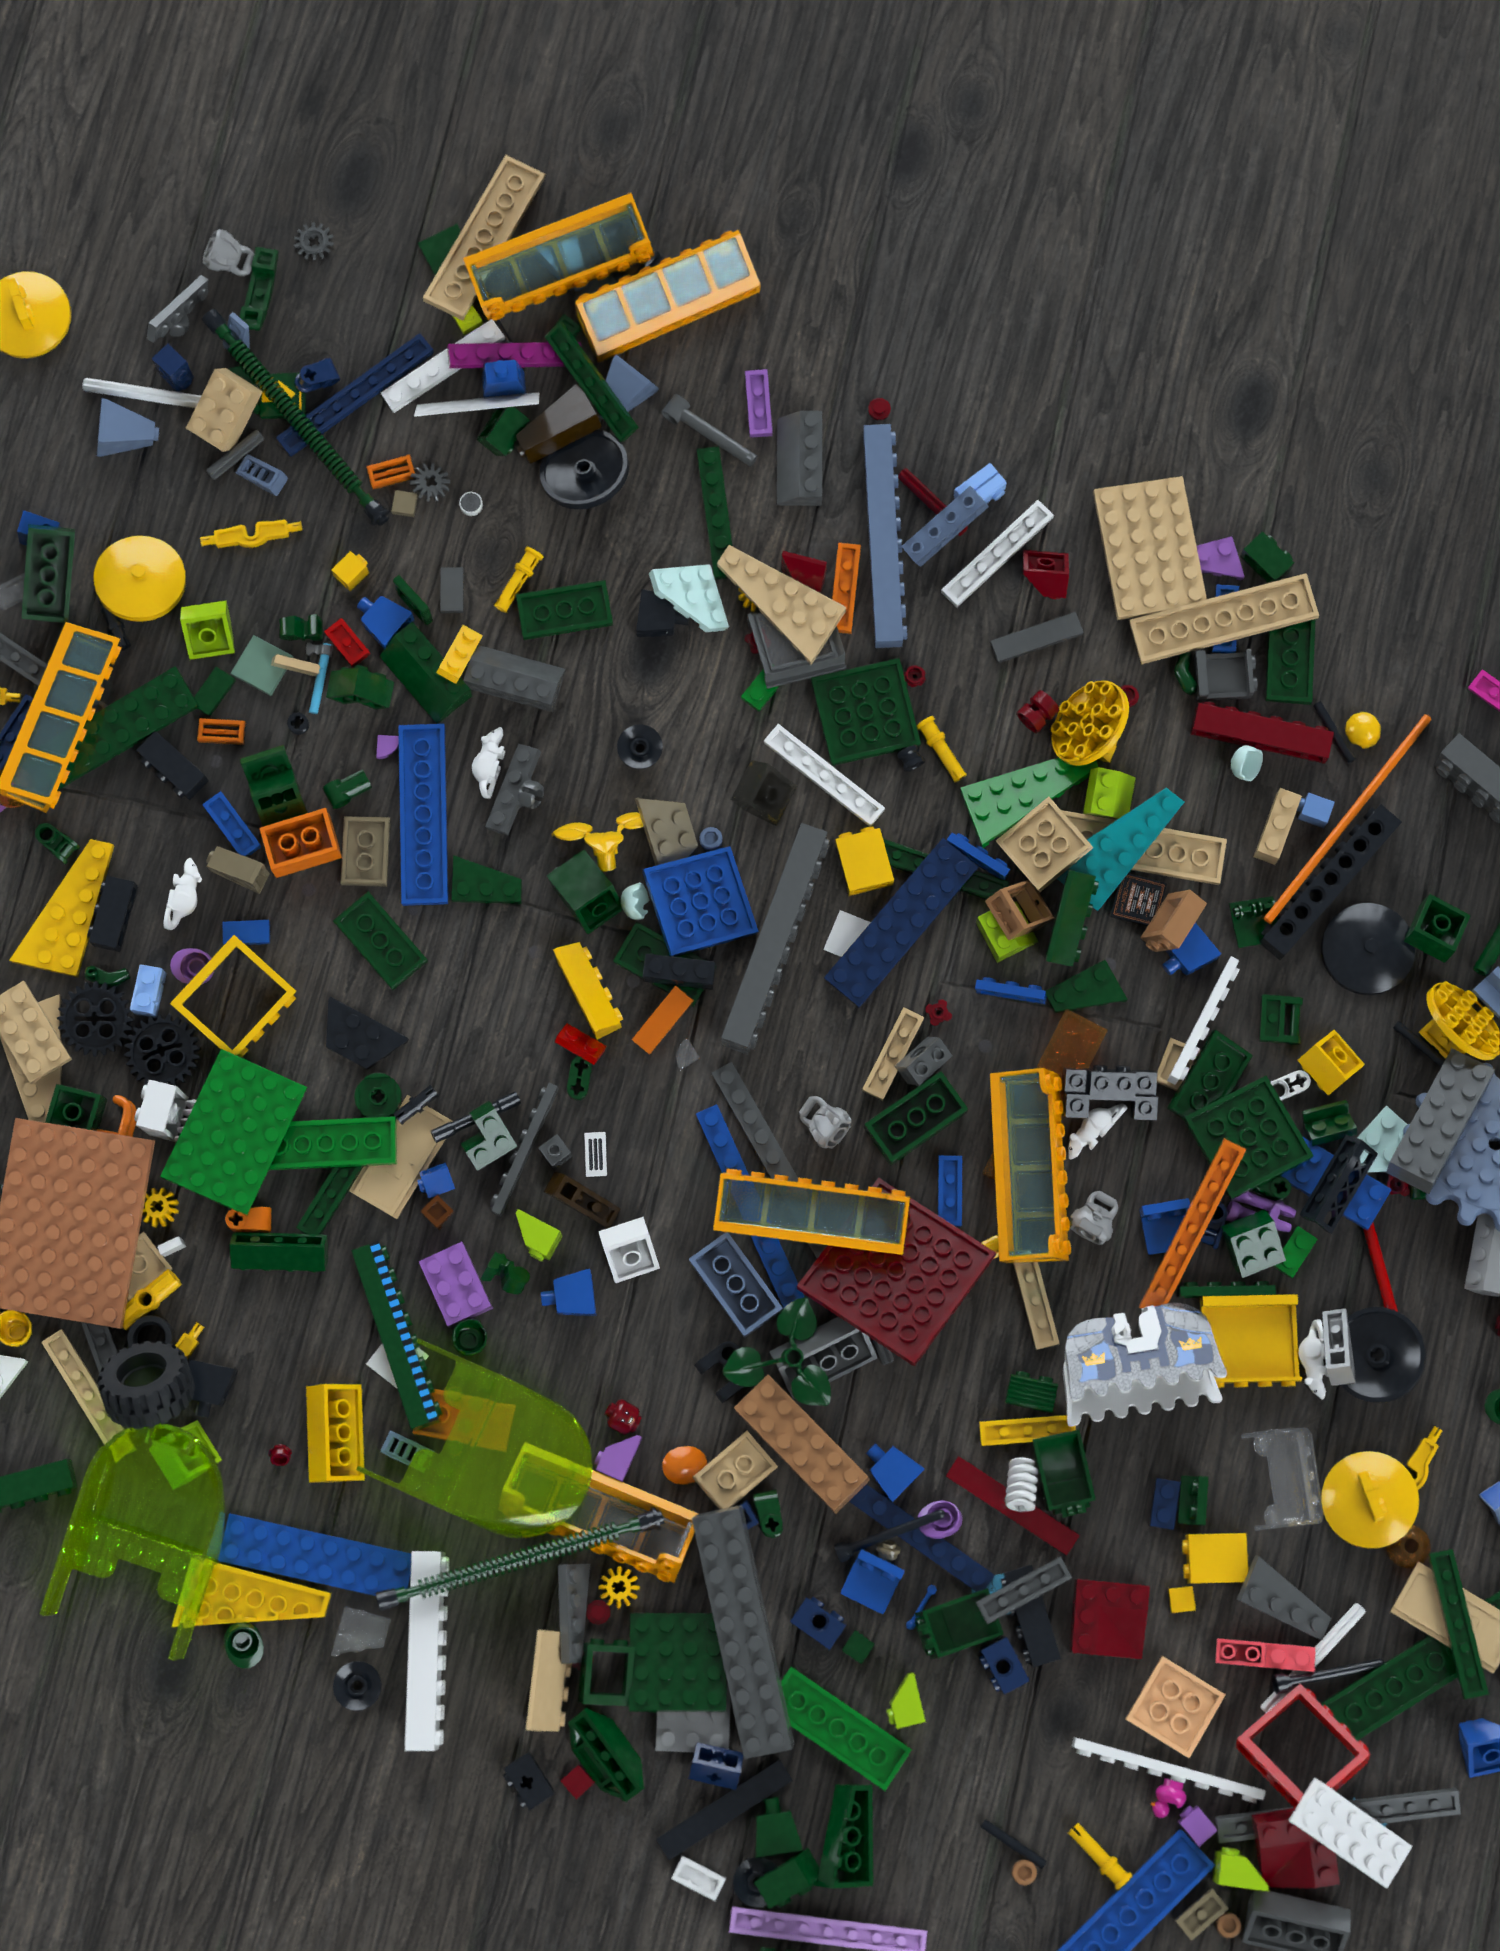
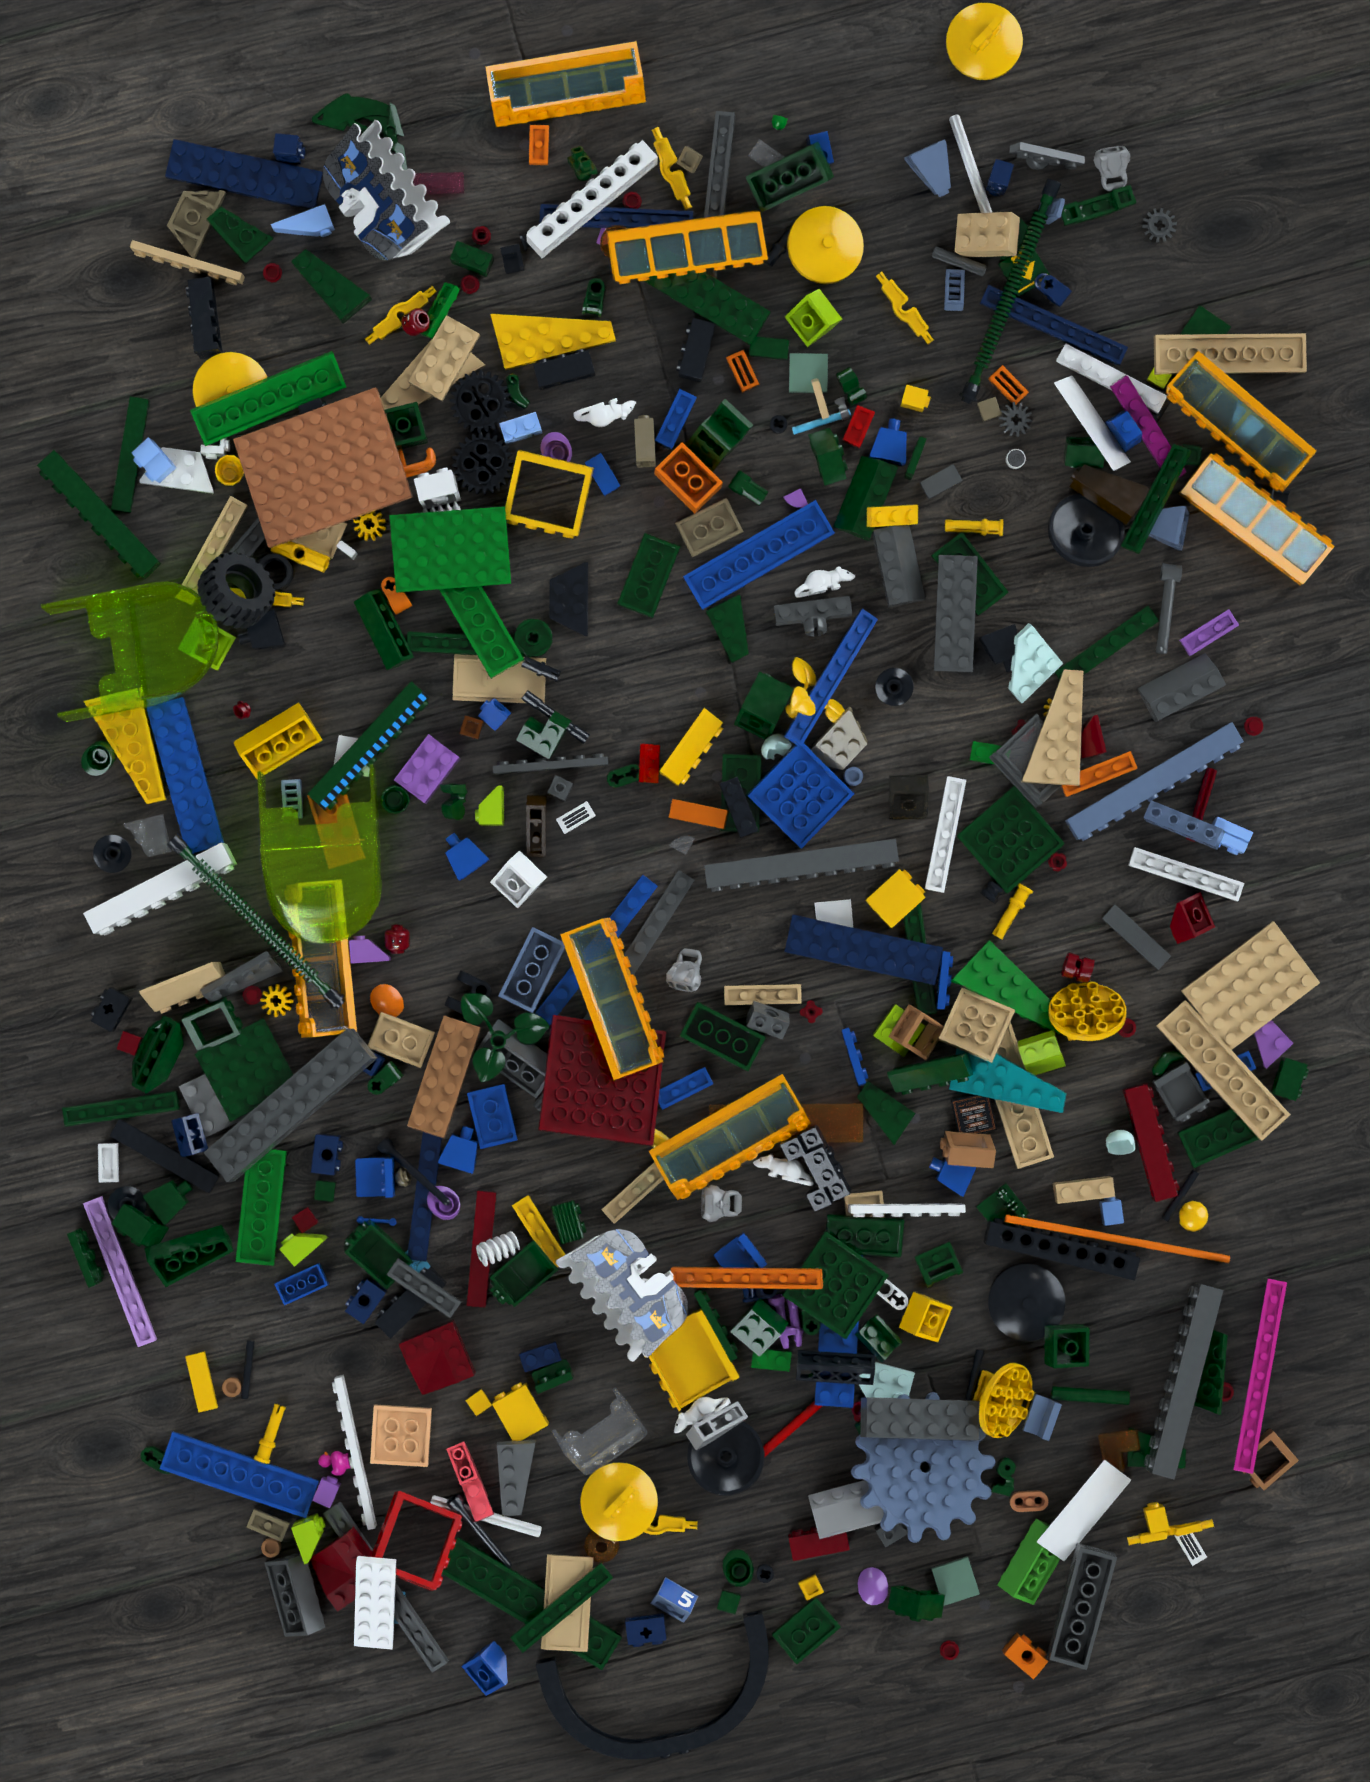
camera: 60 degrees right, 10 degrees up
none -> dark green tile [62,1091,180,1127]
none -> yellow tile [185,1351,218,1413]
none -> blue piece [274,1263,329,1306]
none -> dark red tile [292,1206,319,1233]
none -> blue plate [467,1084,518,1149]
none -> blue plate [784,609,878,747]
none -> dark grey brick [934,555,978,672]

